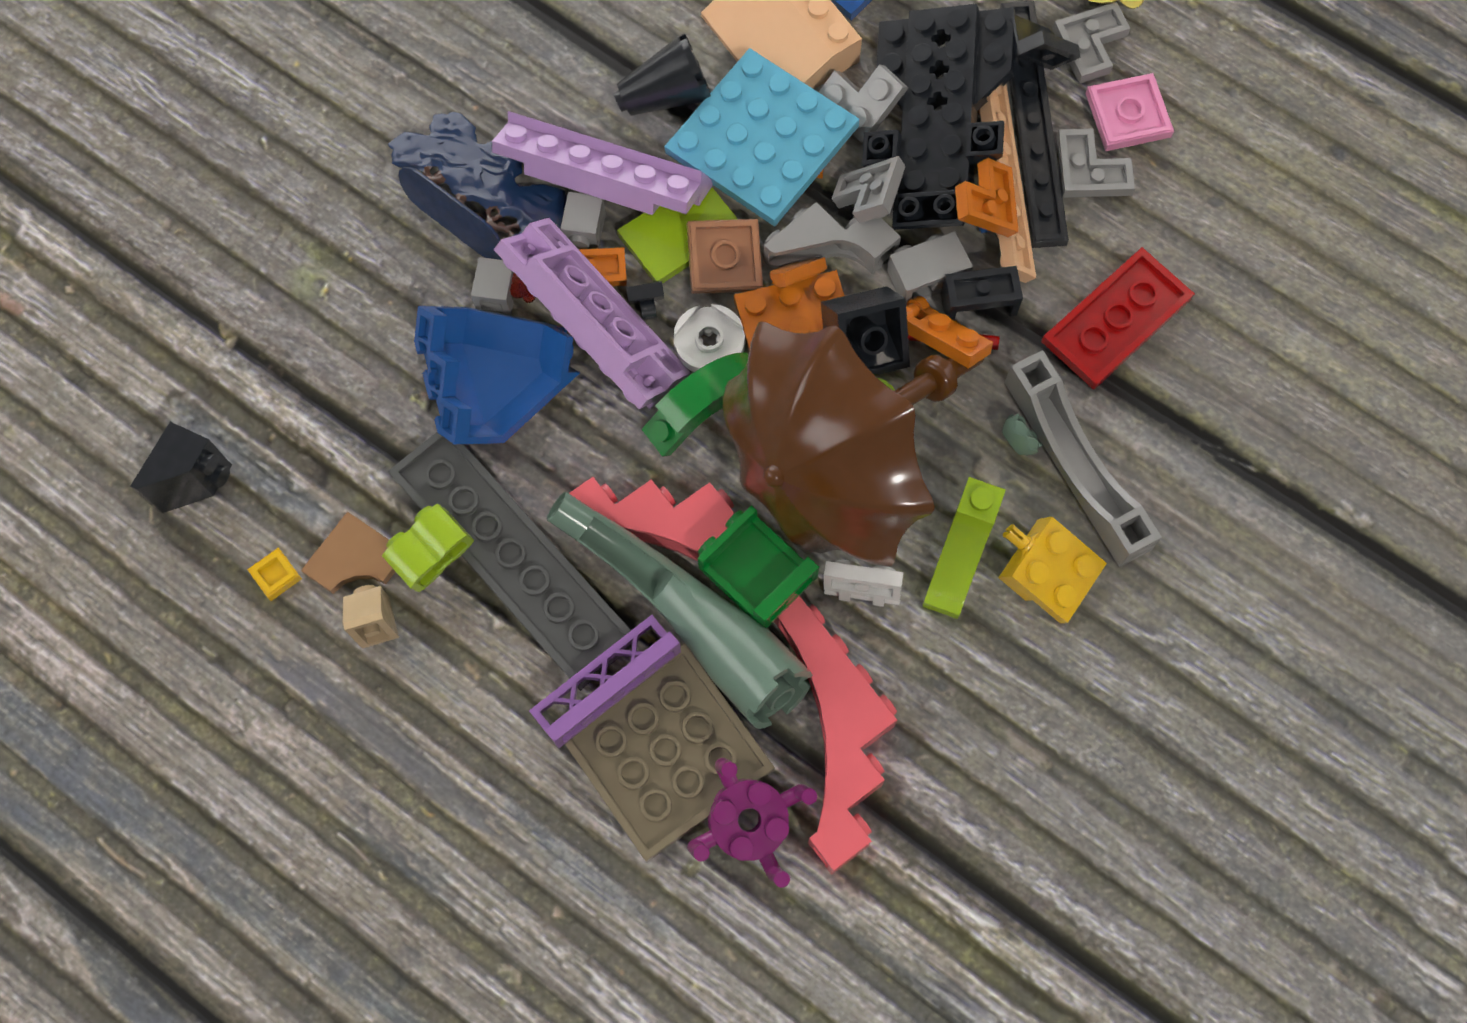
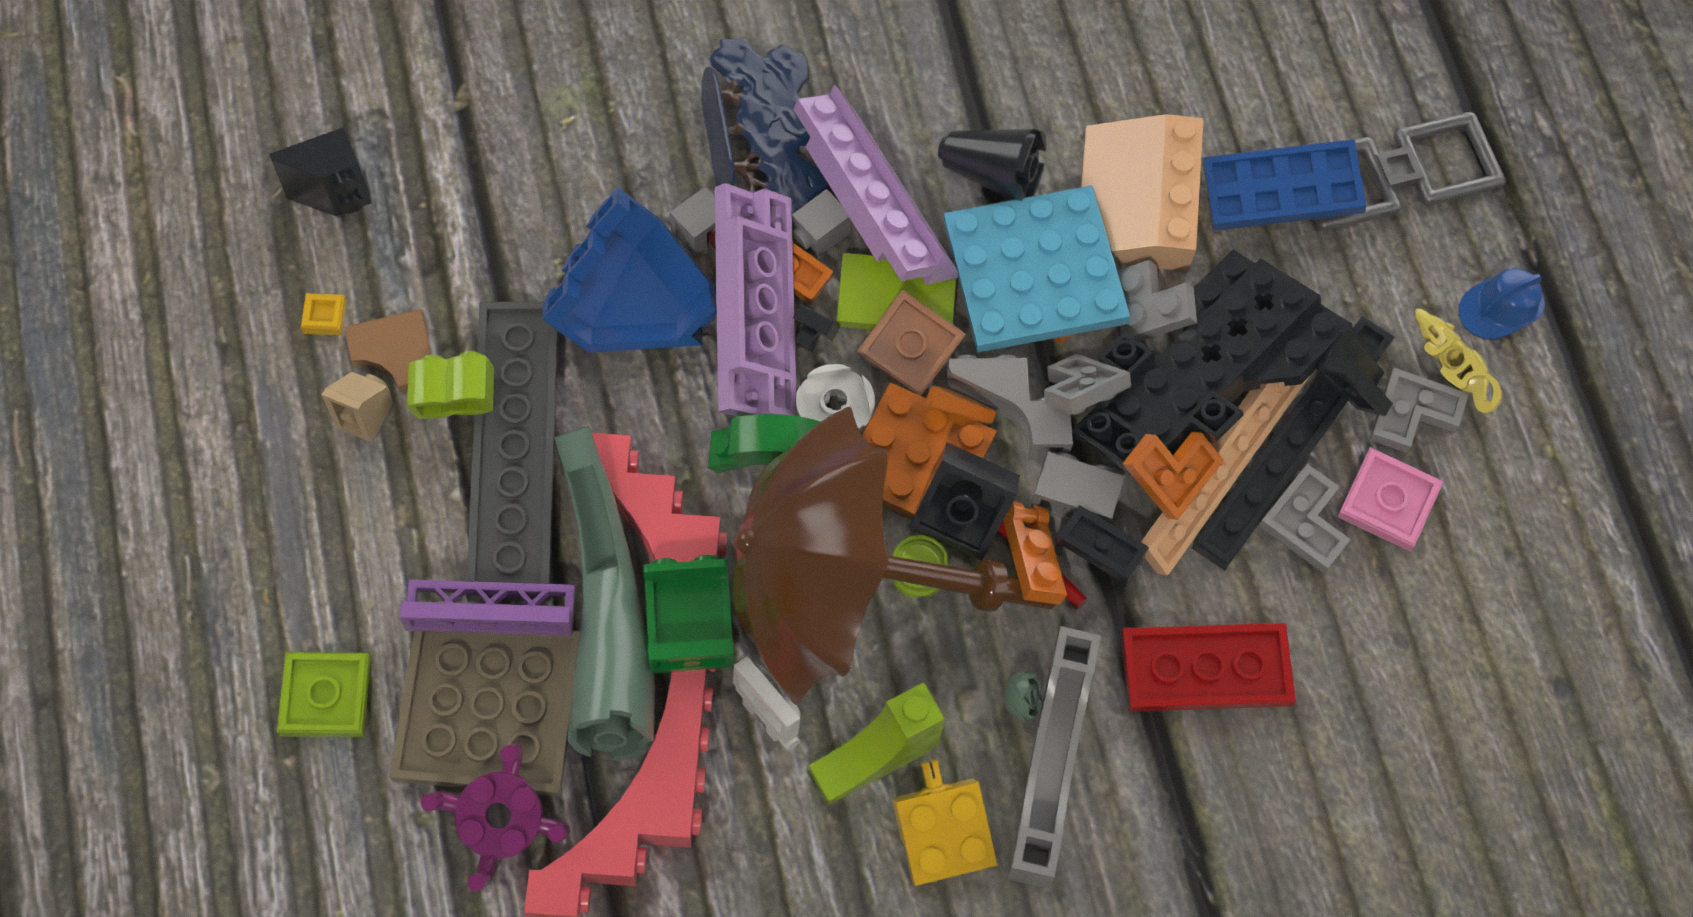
camera: 35 degrees right, 5 degrees down
none -> lime tile [277,652,371,737]

